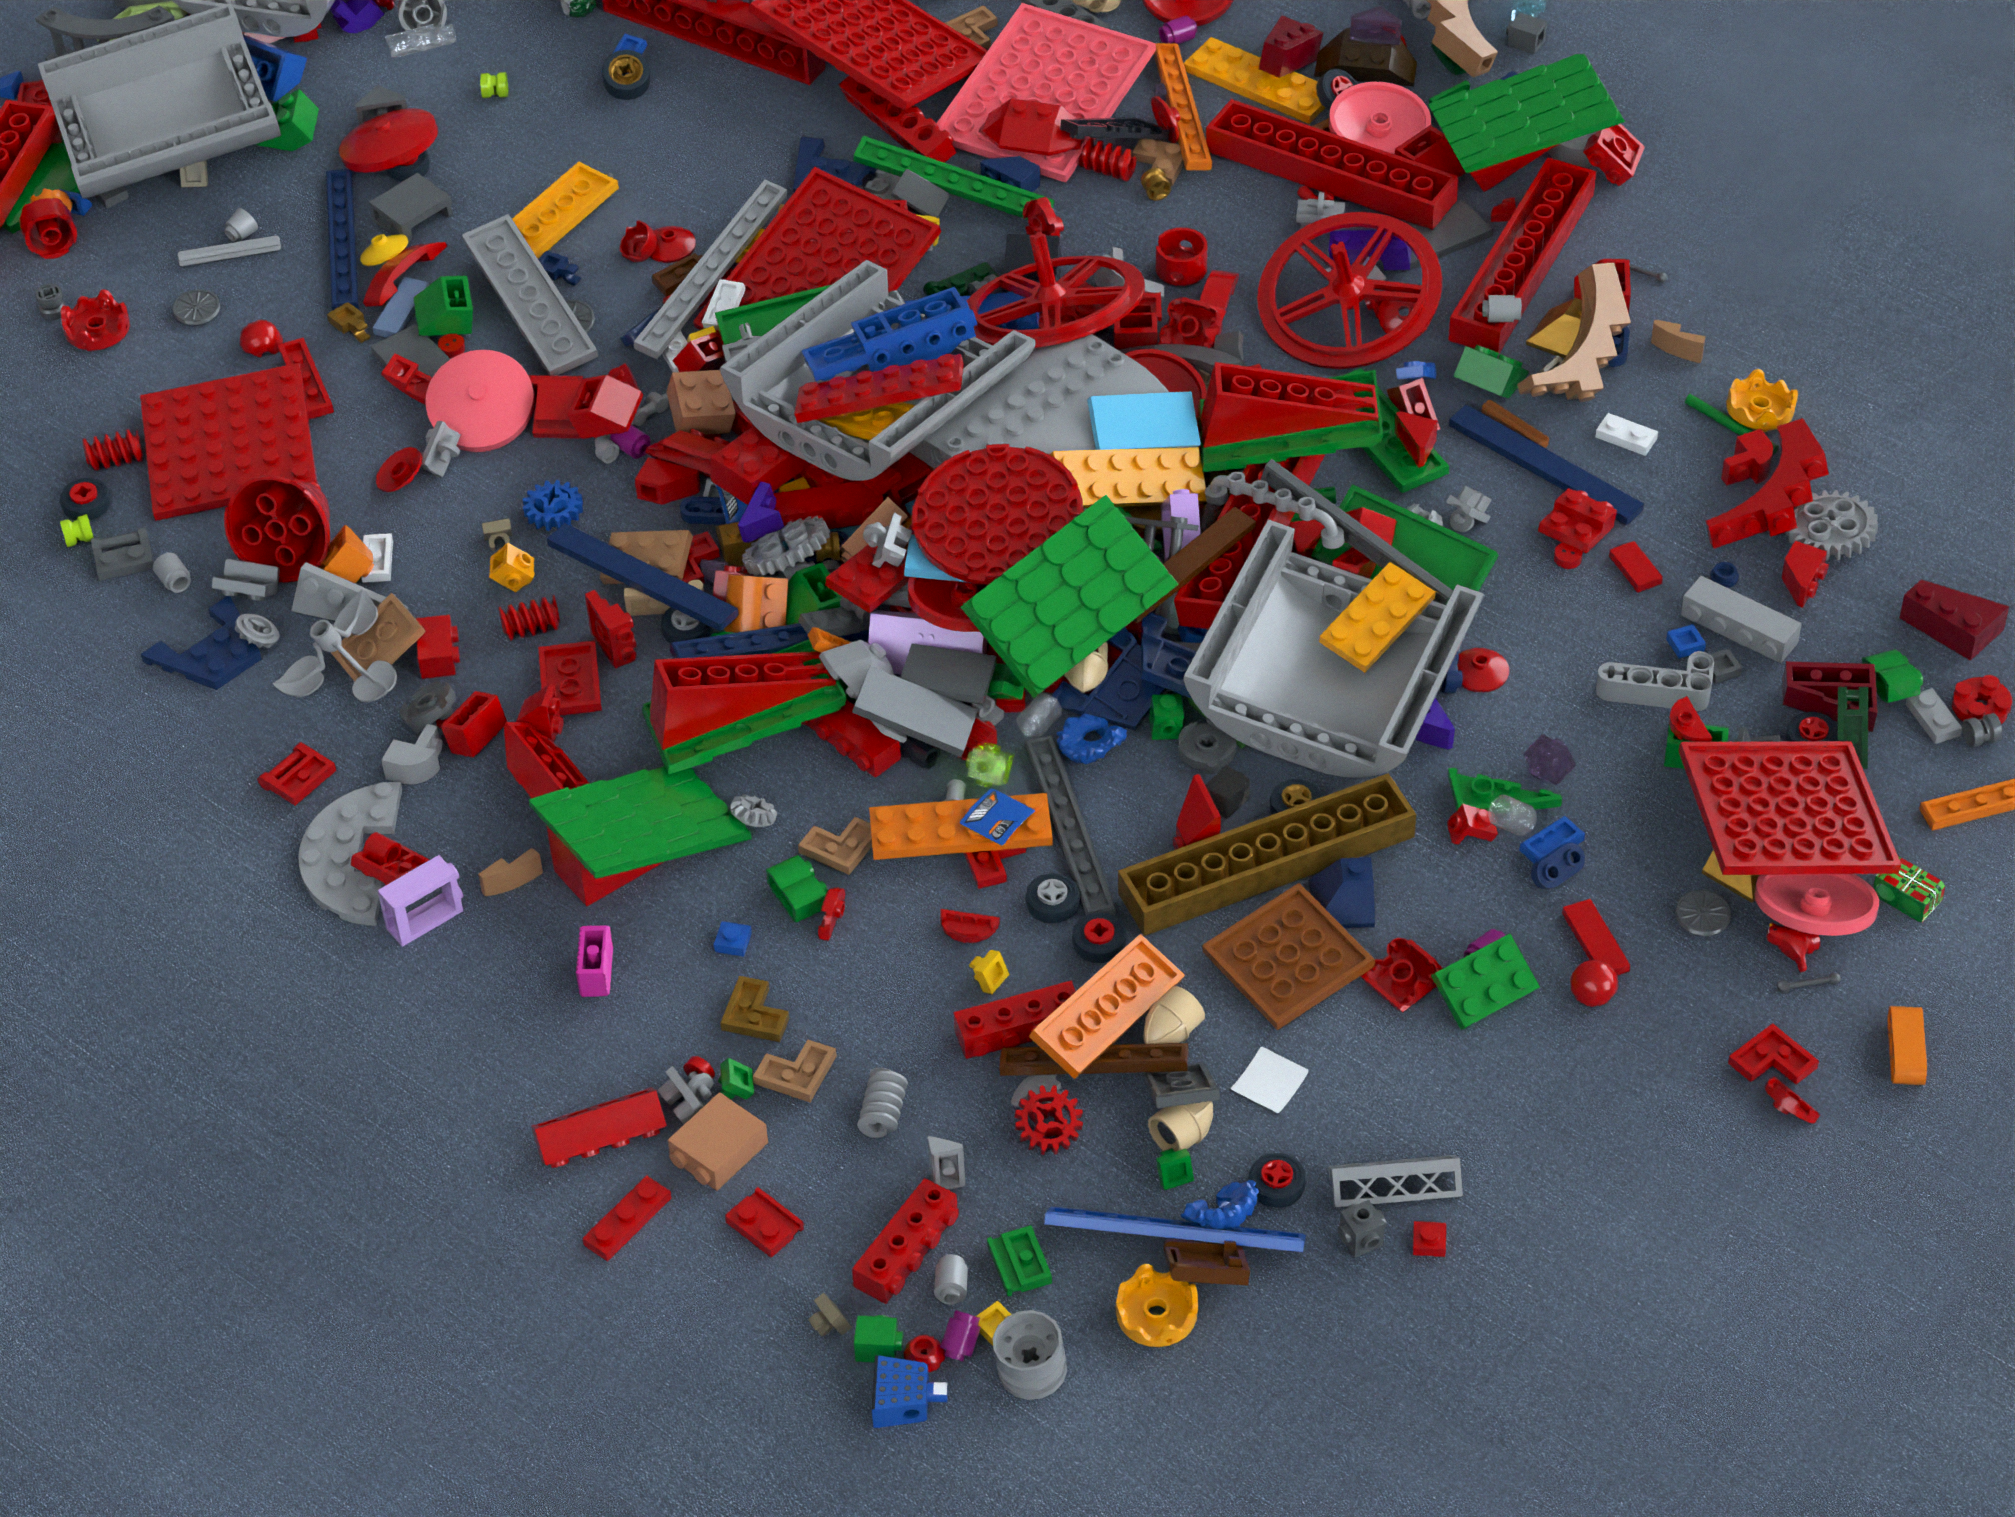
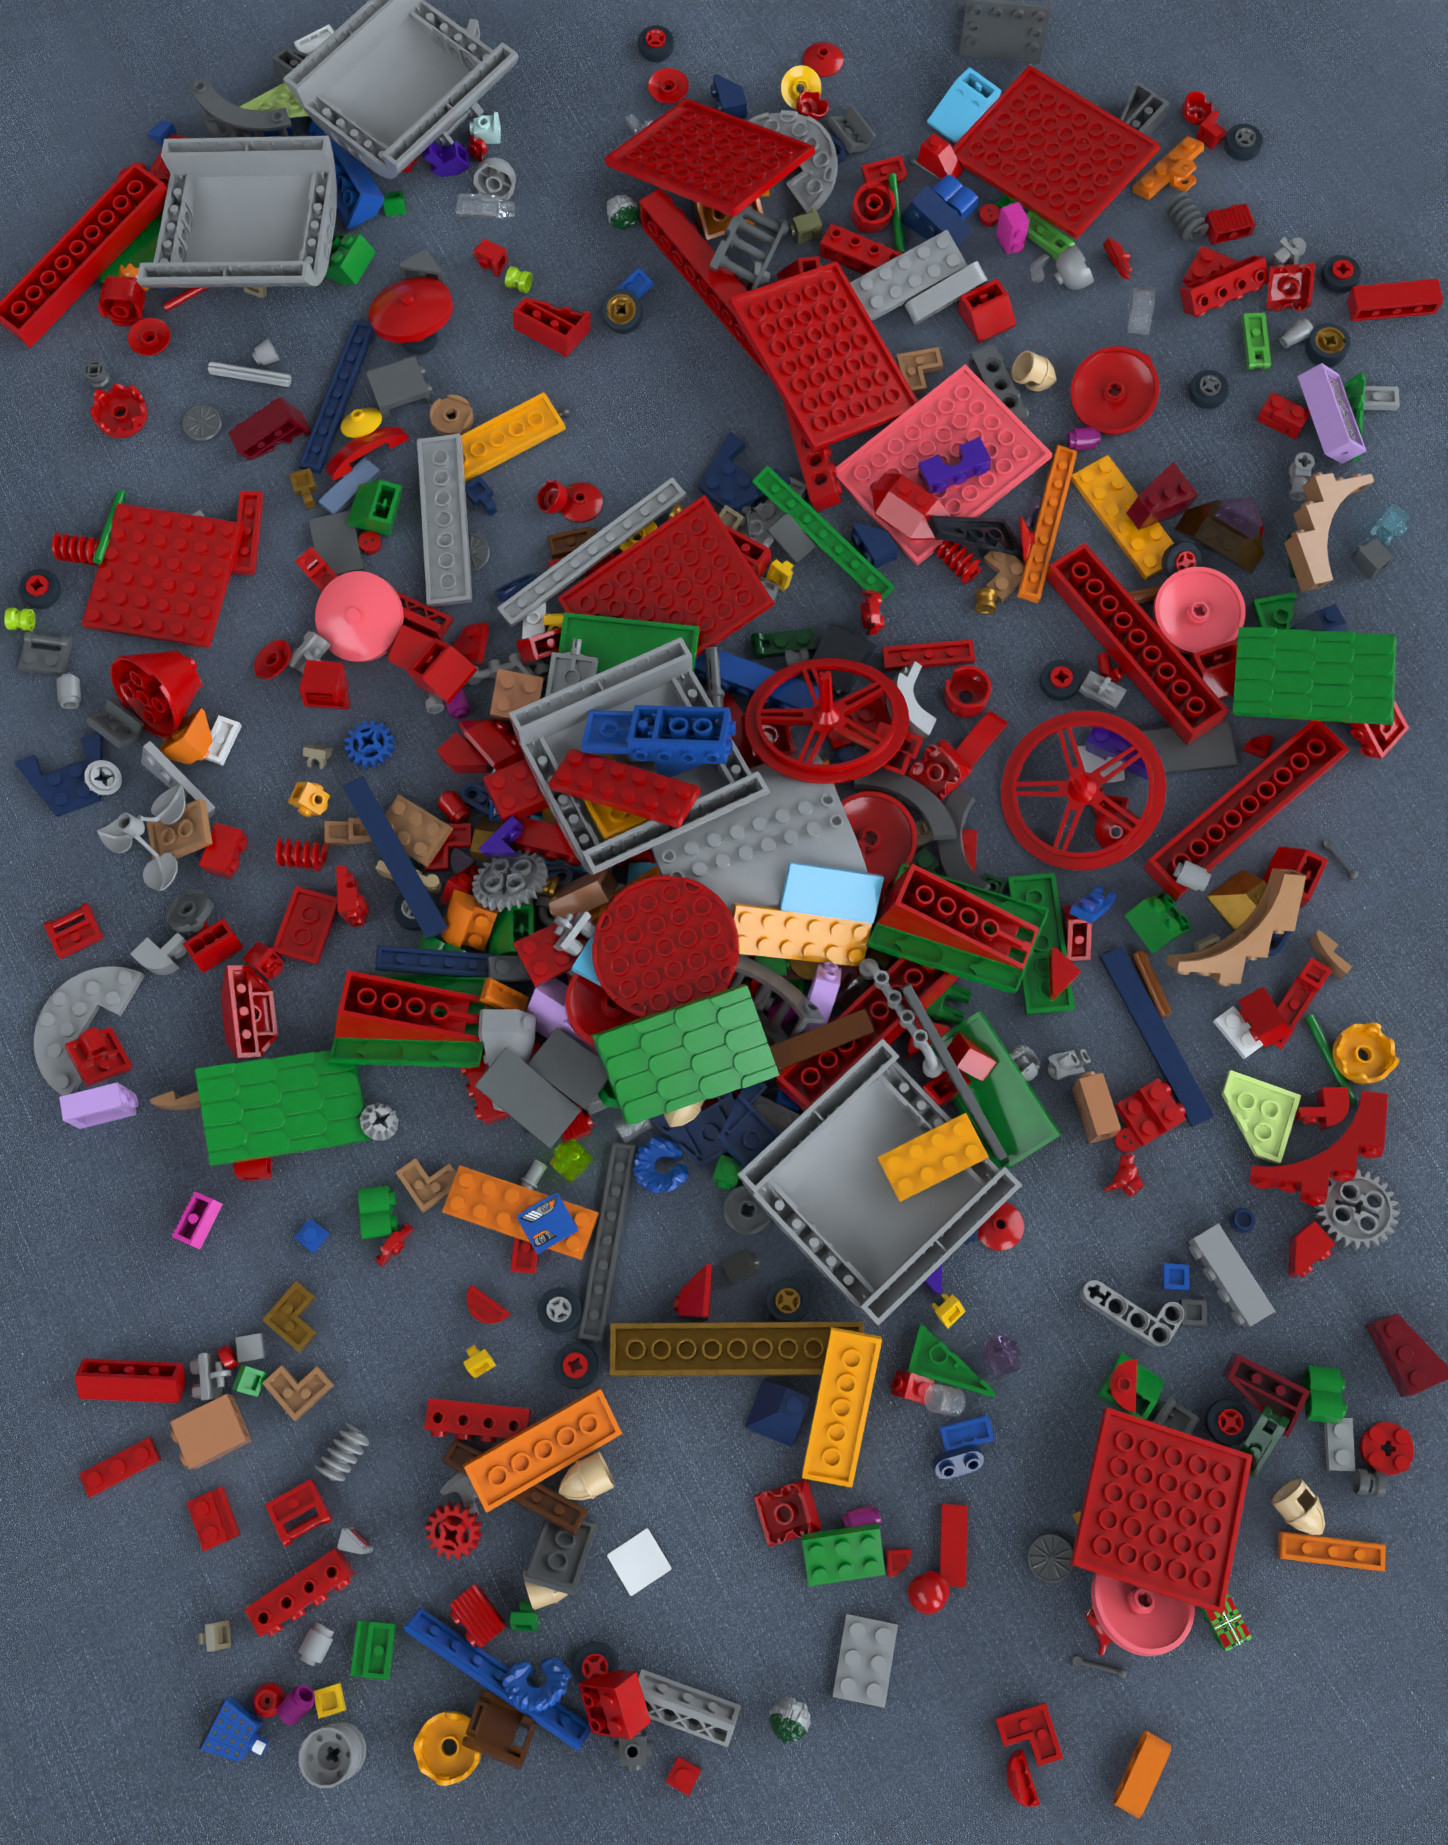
camera: 25 degrees right, 25 degrees up
red hair [239,320,283,358] -> none
white plate [702,279,746,330] -> none
green brick [854,1315,904,1363] -> none
dark orange plate [1202,883,1375,1030] -> none
red tile [1609,541,1663,593] -> none
none -> green bar [93,490,126,564]
none -> red dish [128,318,171,356]
none -> red bar [162,287,210,312]
none -> dark red wedge [228,396,311,461]
none -> red brick [233,1157,272,1181]
none -> light grey tile [236,1333,265,1363]
none -> red plate [265,1479,333,1547]
none -> red plate [299,660,351,710]
none -> medium nougat slope [324,818,372,846]
none -> green slope [383,191,406,217]
none -> medium nougat plate [430,395,474,436]
none -> red brick [437,791,471,824]
none -> red brick [449,1583,508,1648]
none -> red brick [473,239,508,277]
none -> red wedge [513,297,591,357]
none -> red slope [578,1670,651,1740]
none -> piece [769,1696,811,1743]
none -> light orange plate [802,1327,882,1488]
none -> light grey plate [832,1613,898,1708]
none -> red plate [882,639,975,671]
none -> red tile [885,1548,912,1577]
none -> dark purple arch [918,437,991,494]
none -> yellow tile [932,1293,966,1328]
none -> black wheel [1039,660,1081,701]
none -> nougat brick [1071,1071,1121,1144]
none -> red animal [1103,1154,1145,1198]
none -> yellowish green plate [1221,1070,1301,1165]
none -> red brick [1238,986,1292,1047]
none -> tan helmet [1271,1478,1325,1535]
none -> red slope [1272,957,1332,1050]

